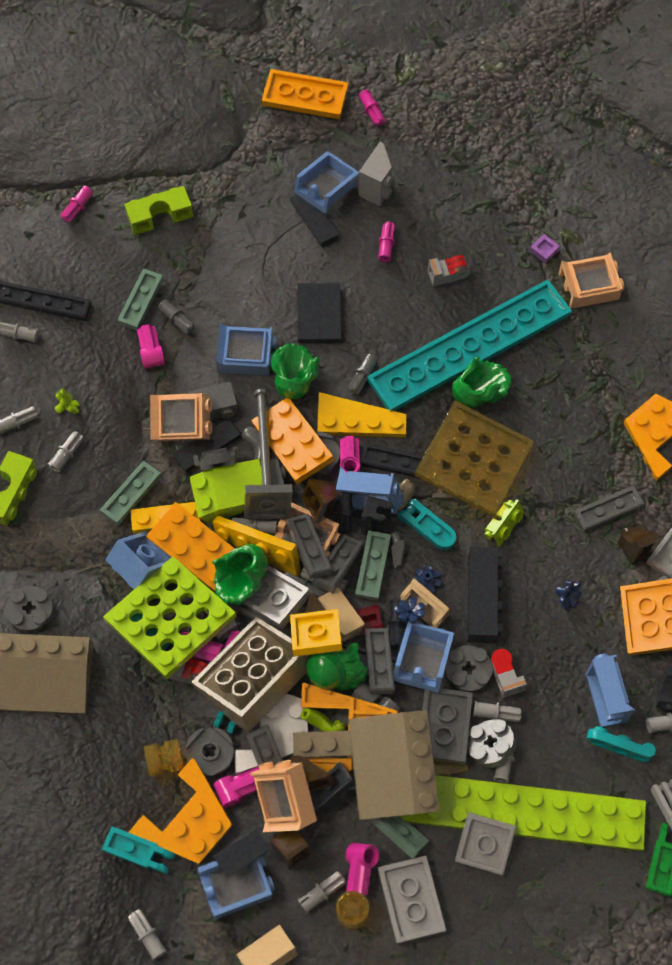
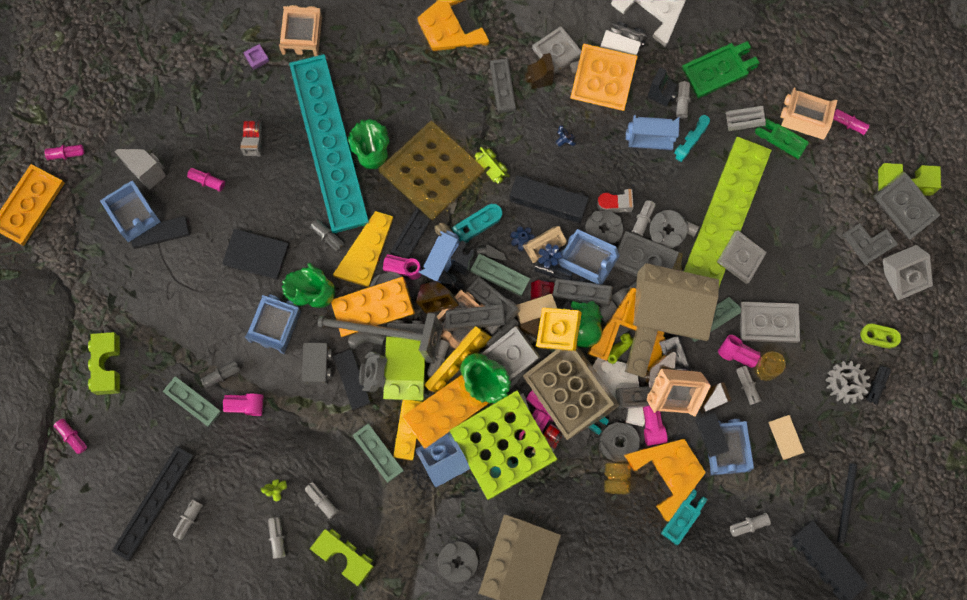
camera: 75 degrees left, 10 degrees up
light nougat window [150,393,213,441] -> none

